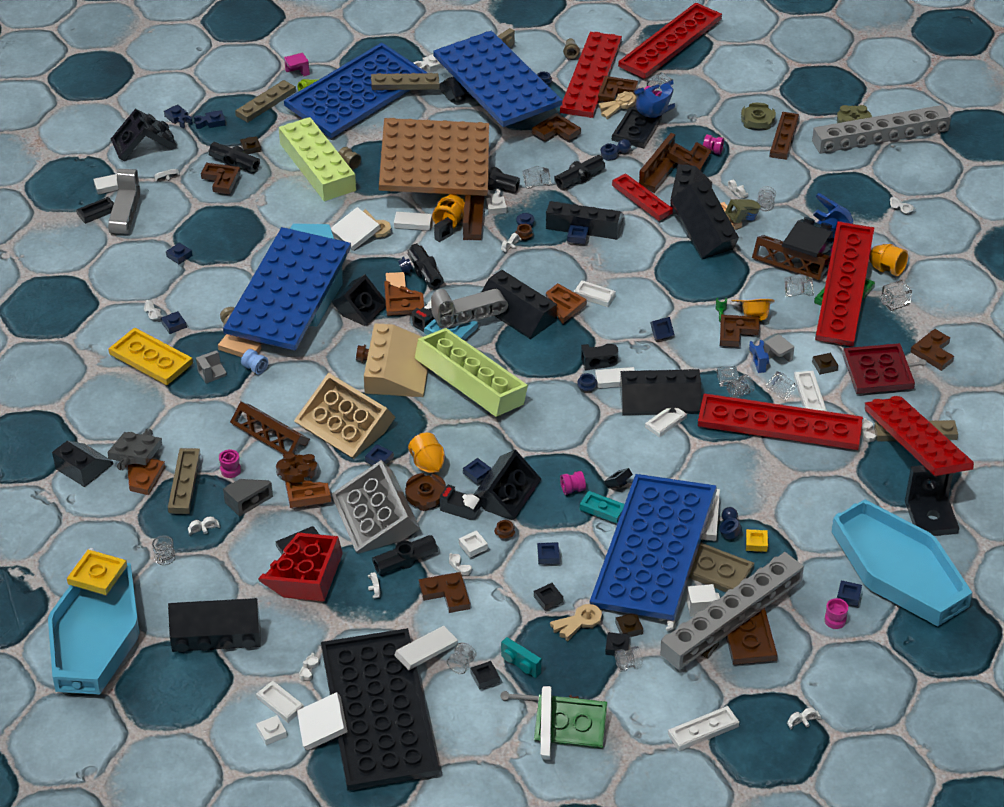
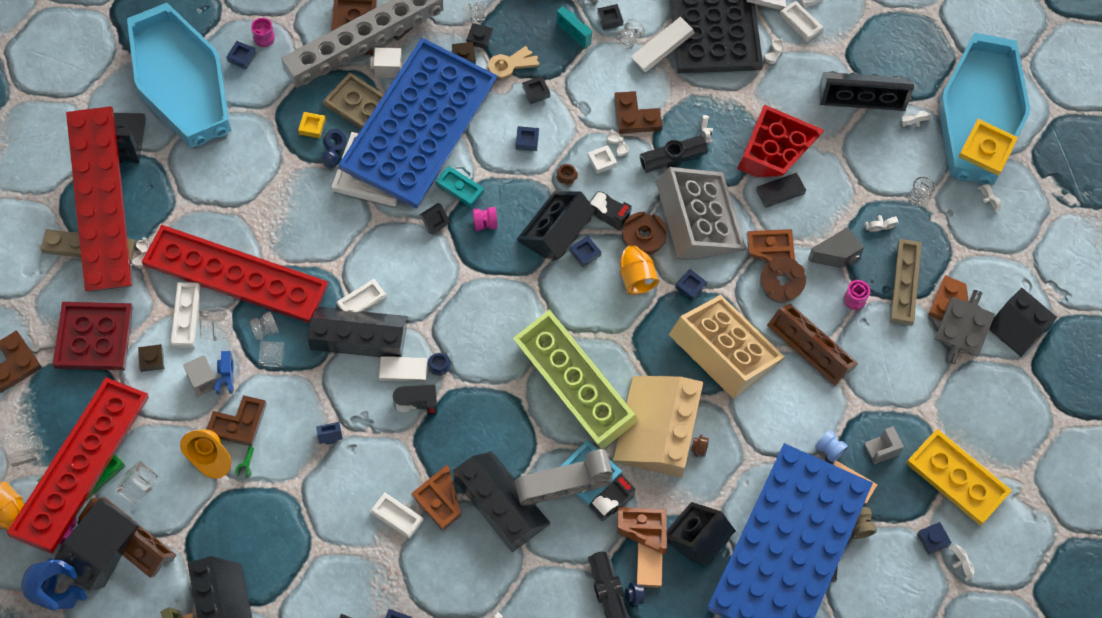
camera: 175 degrees left, 20 degrees up
none -> white piece [902,111,931,127]

